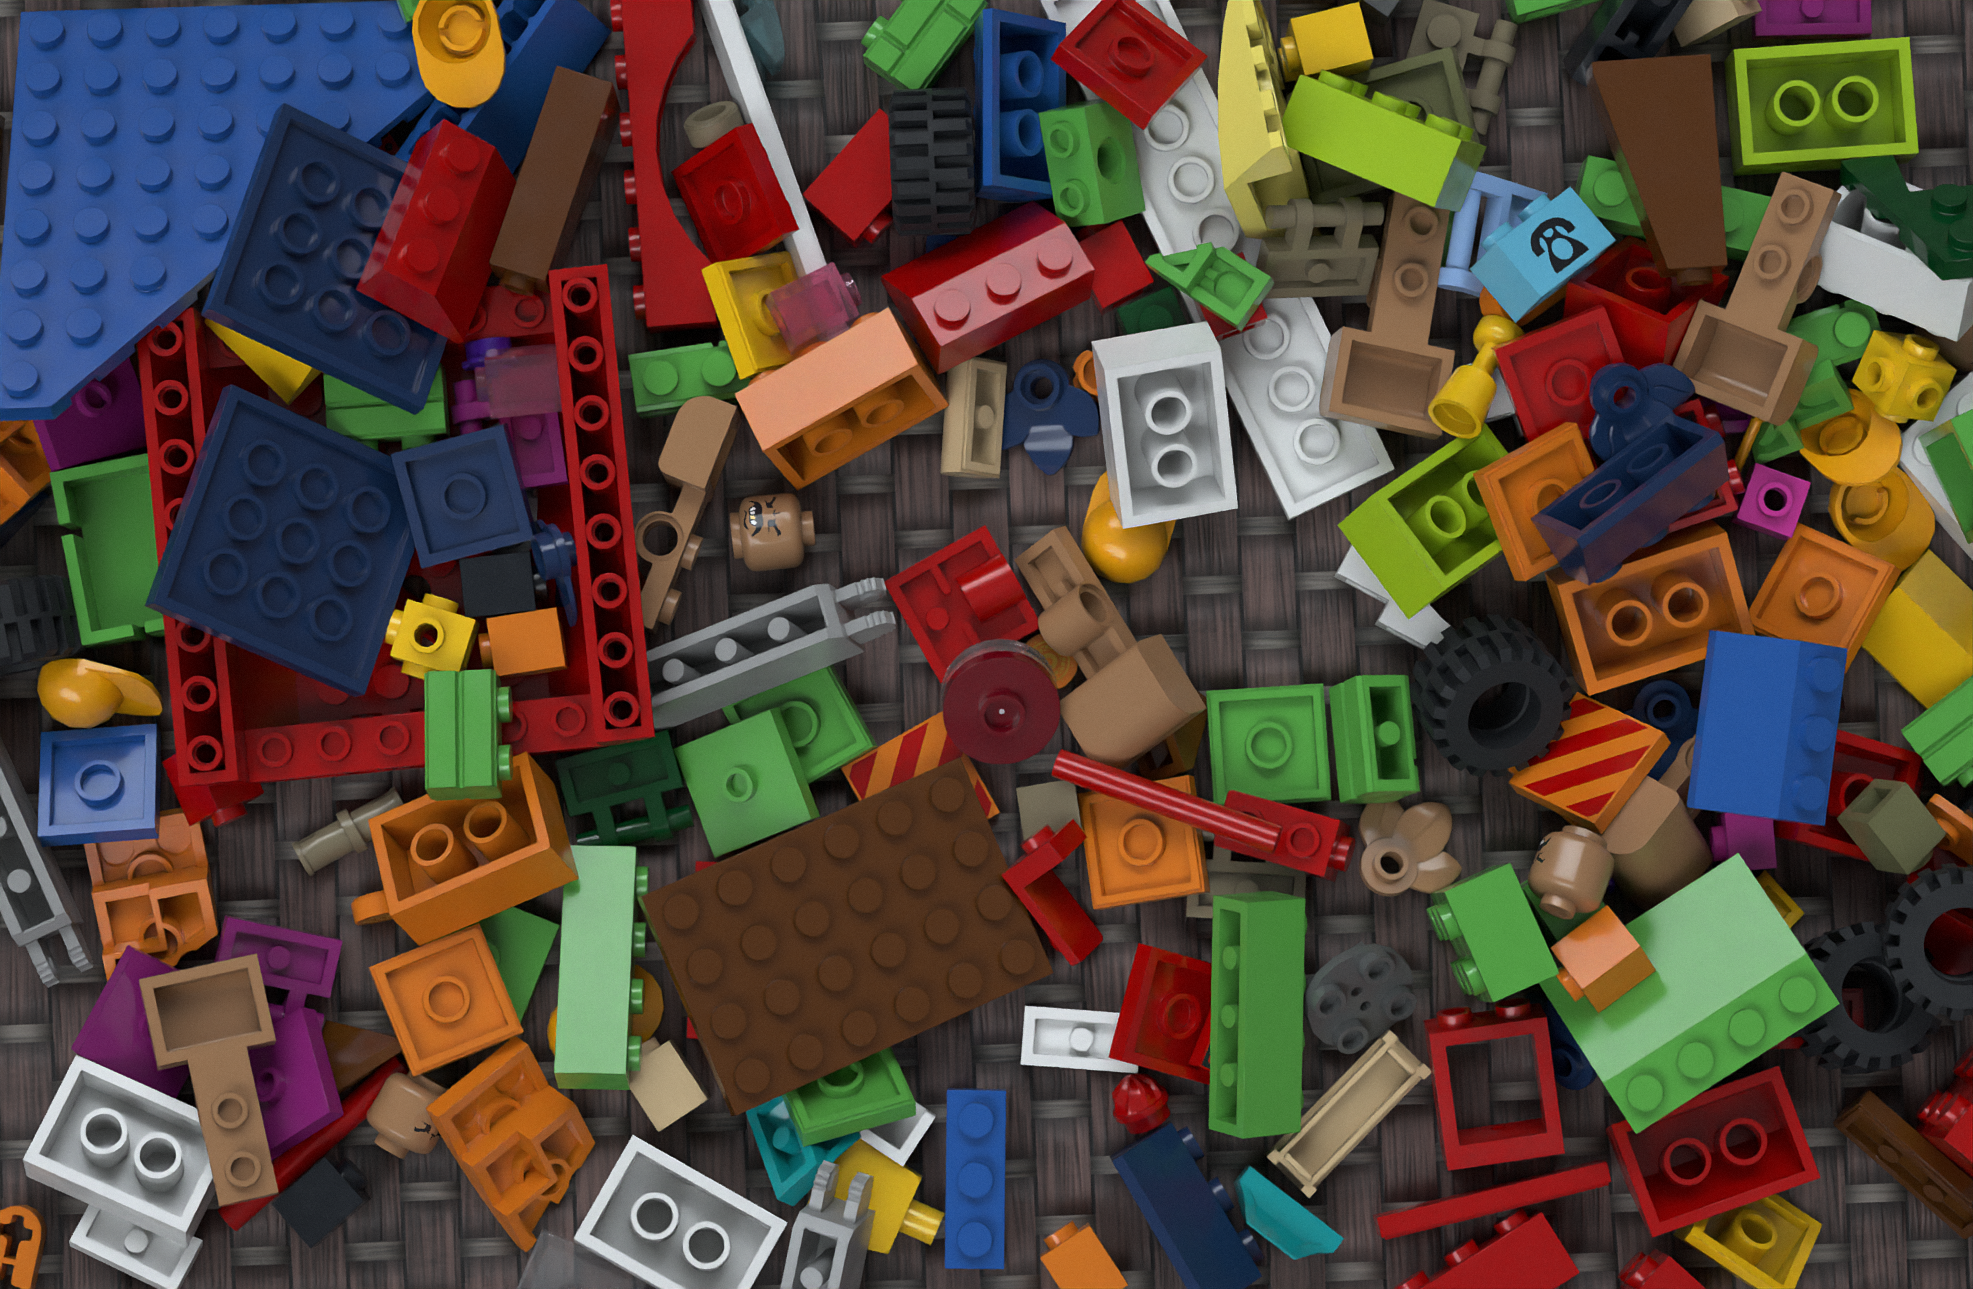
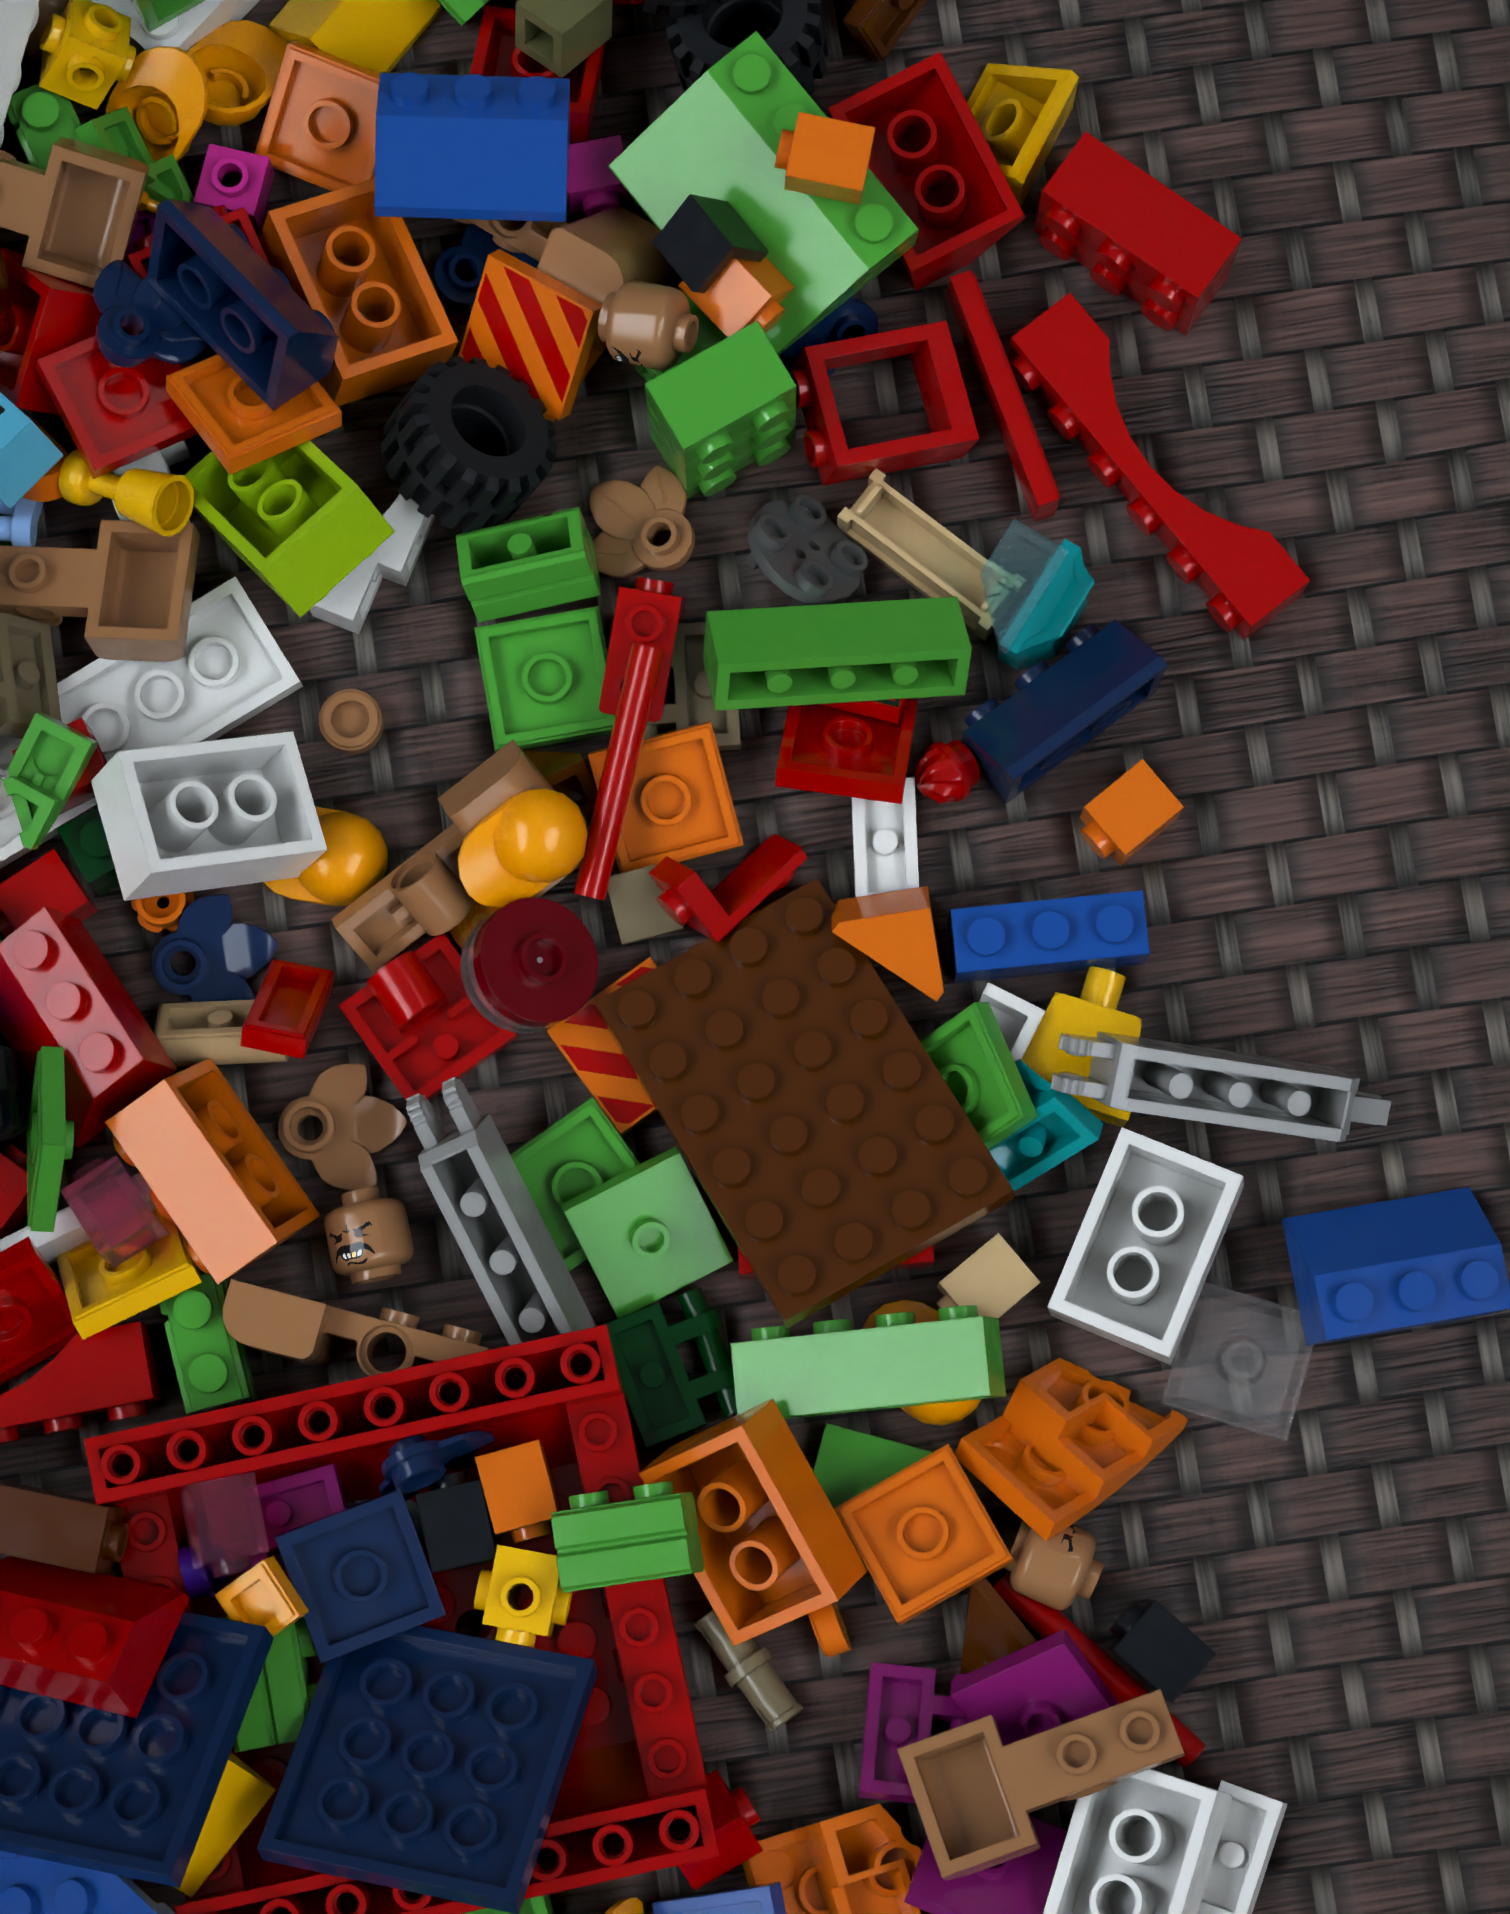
camera: 100 degrees left, 5 degrees down
none -> bright green plate [26,1046,74,1232]
none -> light orange tile [215,1555,309,1638]
none -> red tile [240,959,335,1059]
none -> medium nougat plate [278,1064,407,1191]
none -> medium nougat tile [319,689,384,755]
none -> light orange cap [458,788,588,908]
none -> black panel [653,194,769,293]
none -> orange brick [775,112,876,205]
none -> orange slope [831,886,944,1002]
none -> clear light blue tile [980,519,1069,654]

